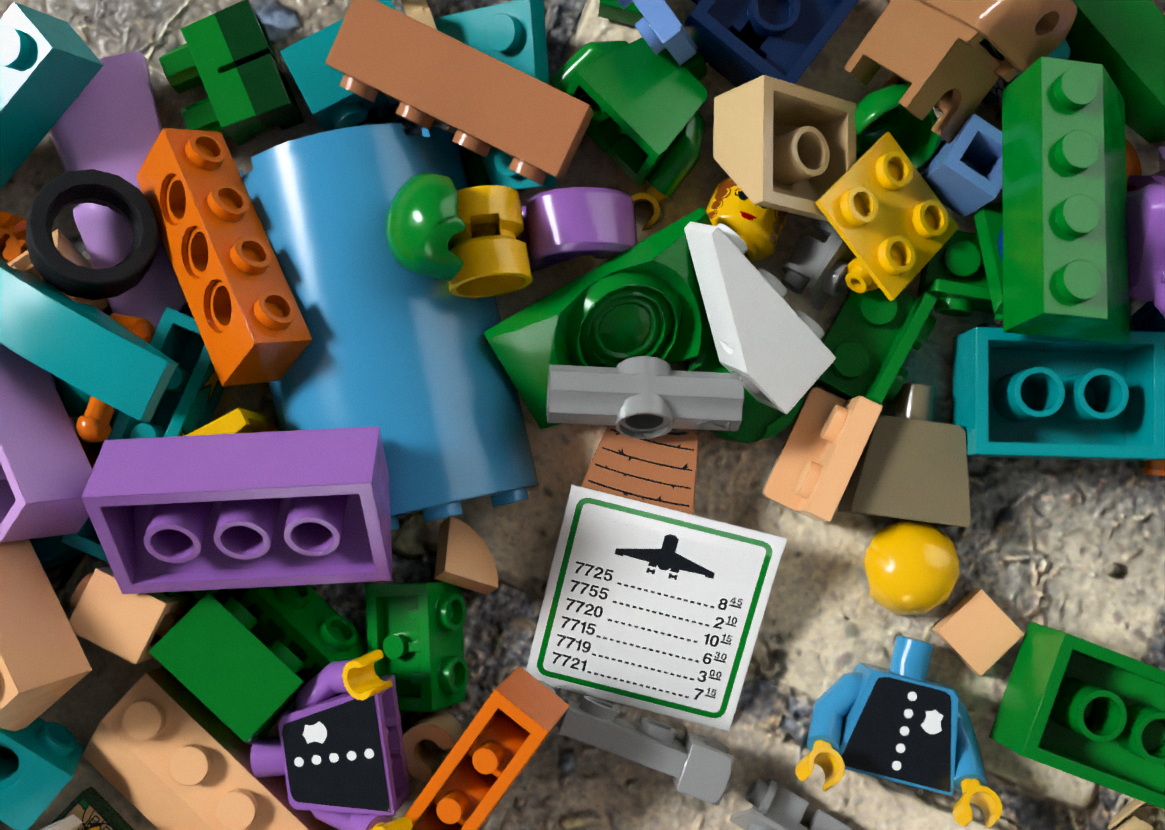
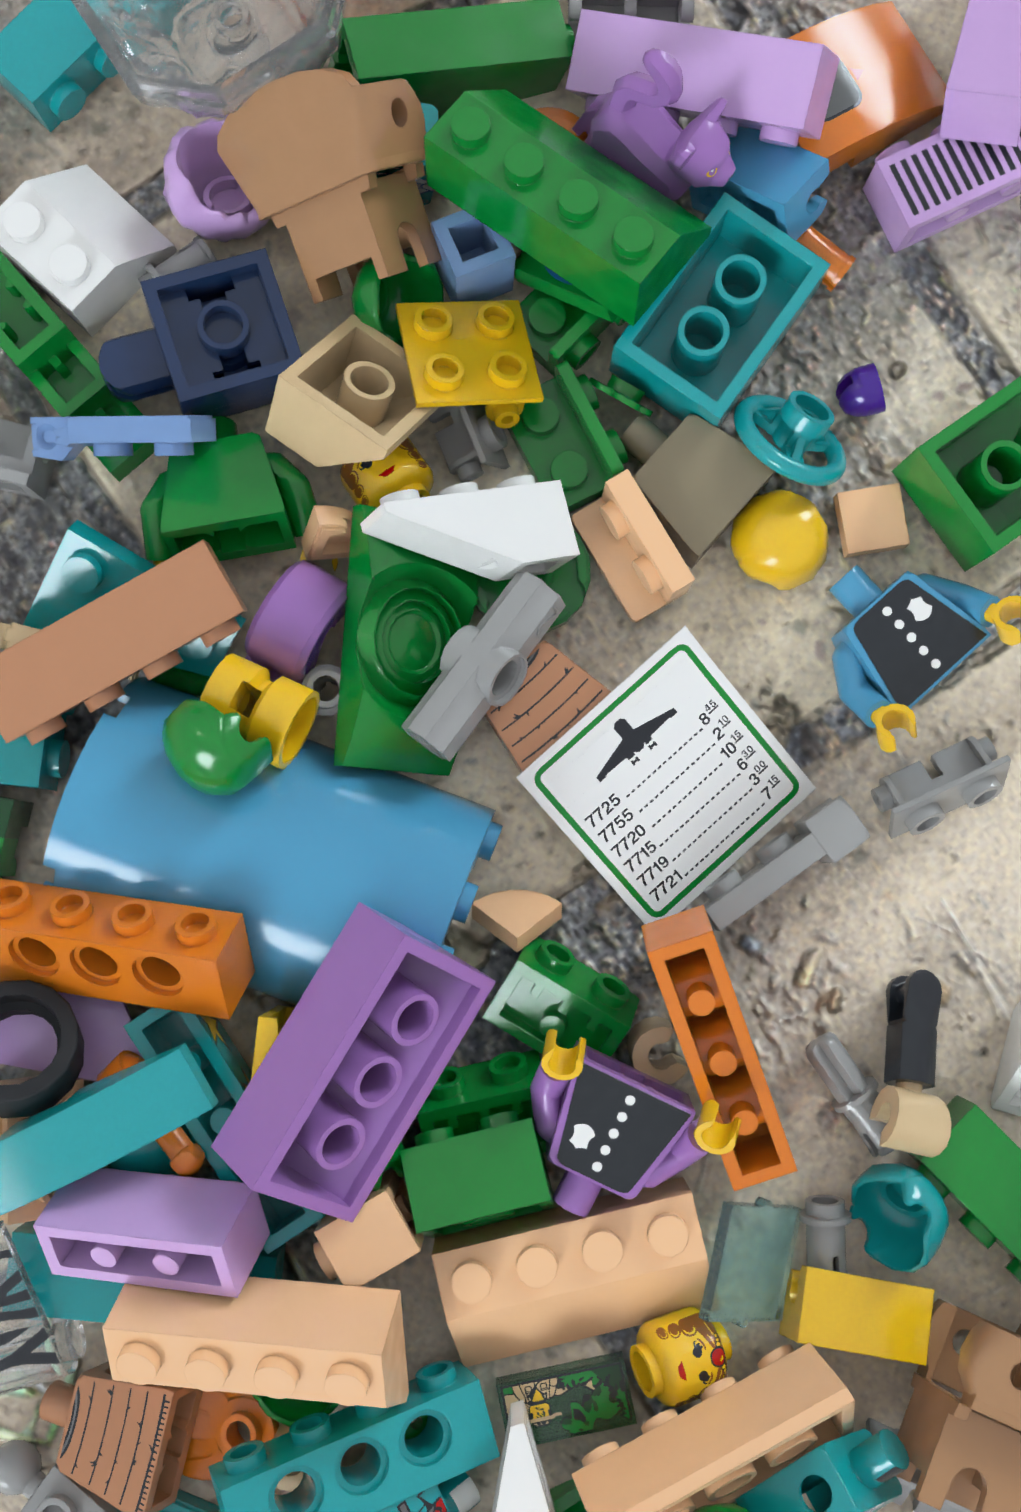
camera: 55 degrees left, 0 degrees up
none -> light nougat tile [301,505,352,561]
none -> light grey pin [302,664,341,717]
none -> green plant [589,374,653,417]
none -> teal piece [734,391,846,486]
none -> dark purple hinge [836,363,886,417]

